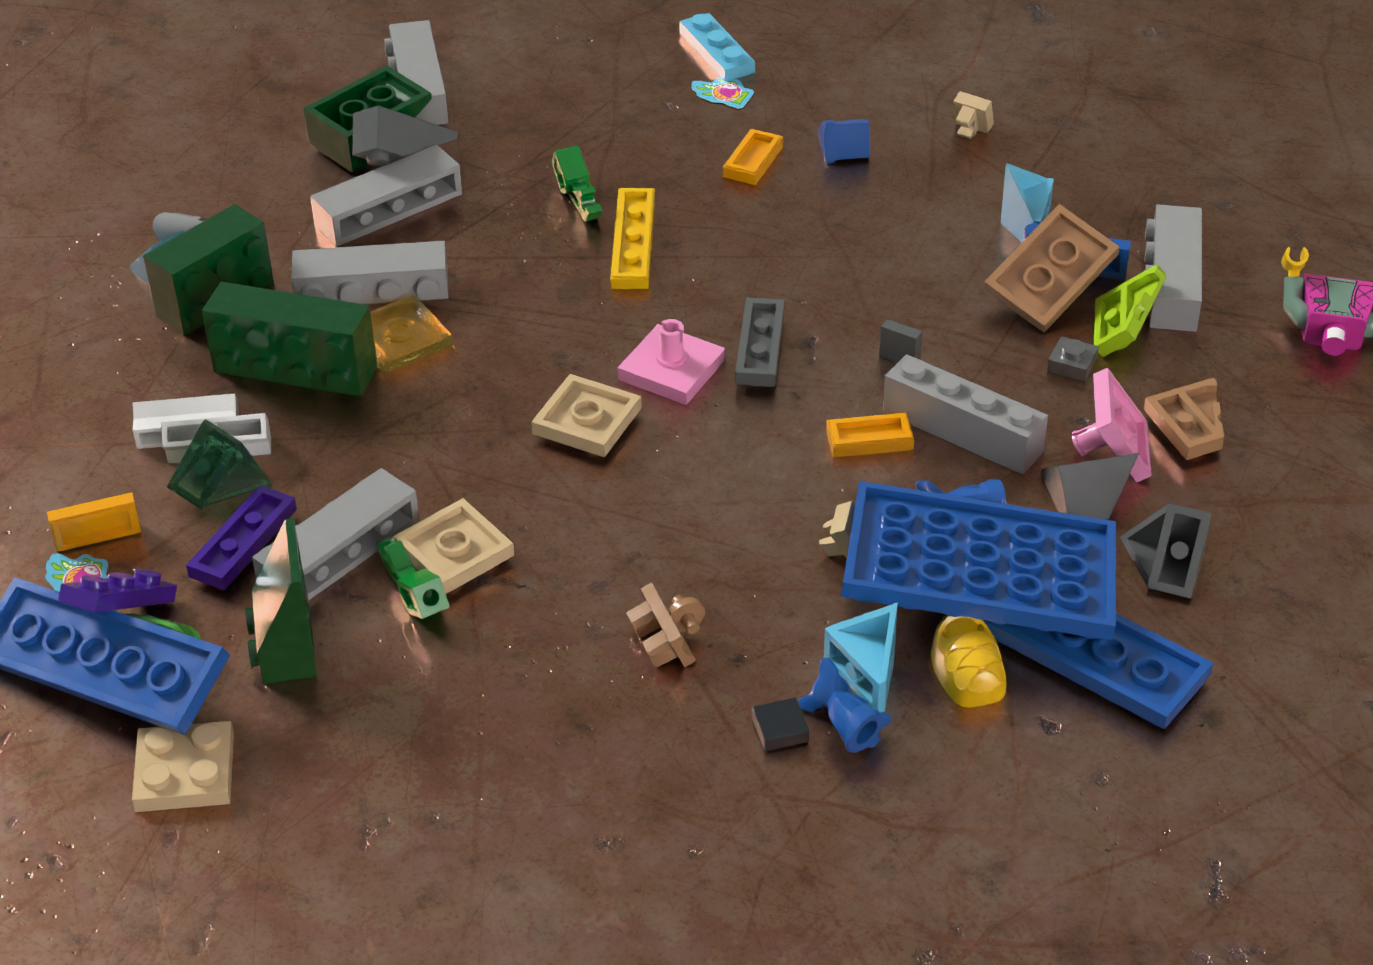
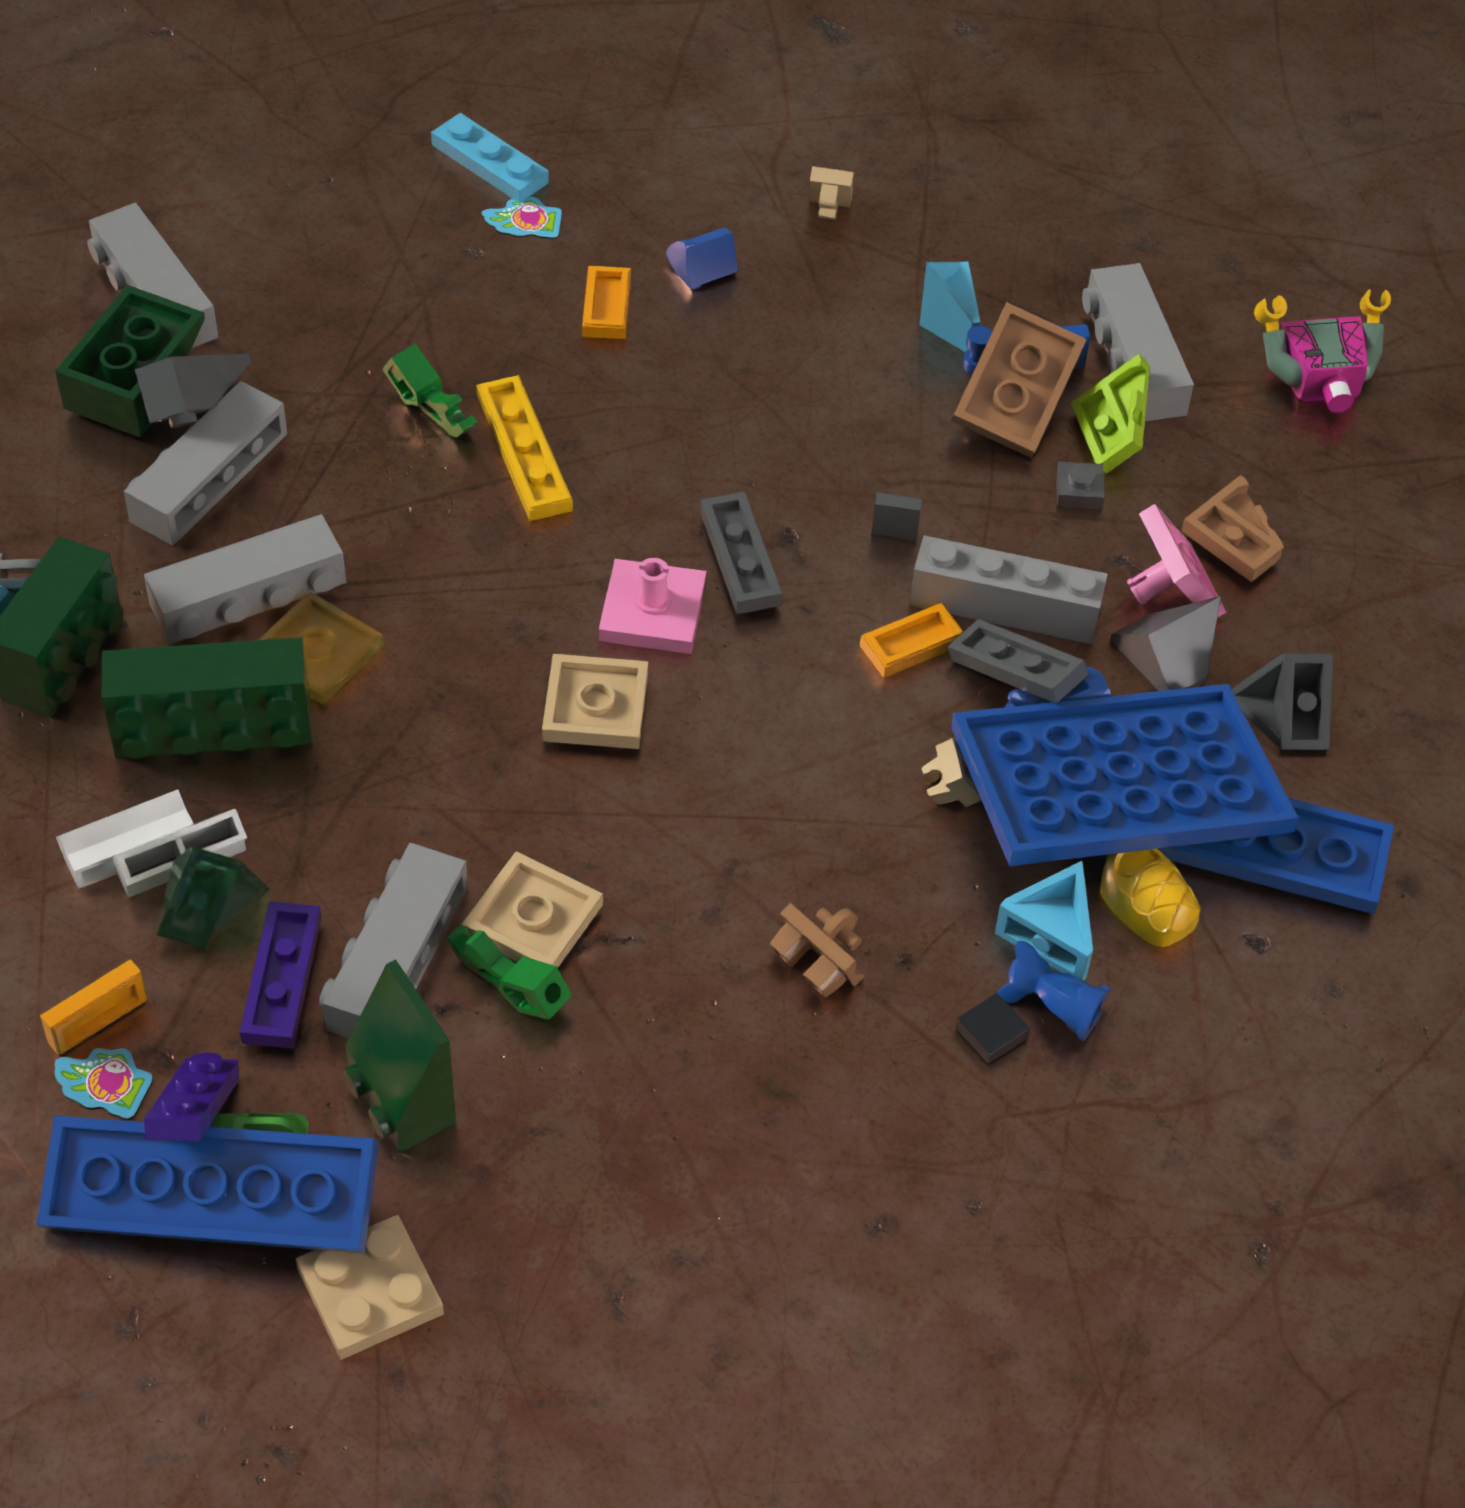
camera: 25 degrees left, 10 degrees up
none -> dark grey plate [948,619,1088,704]

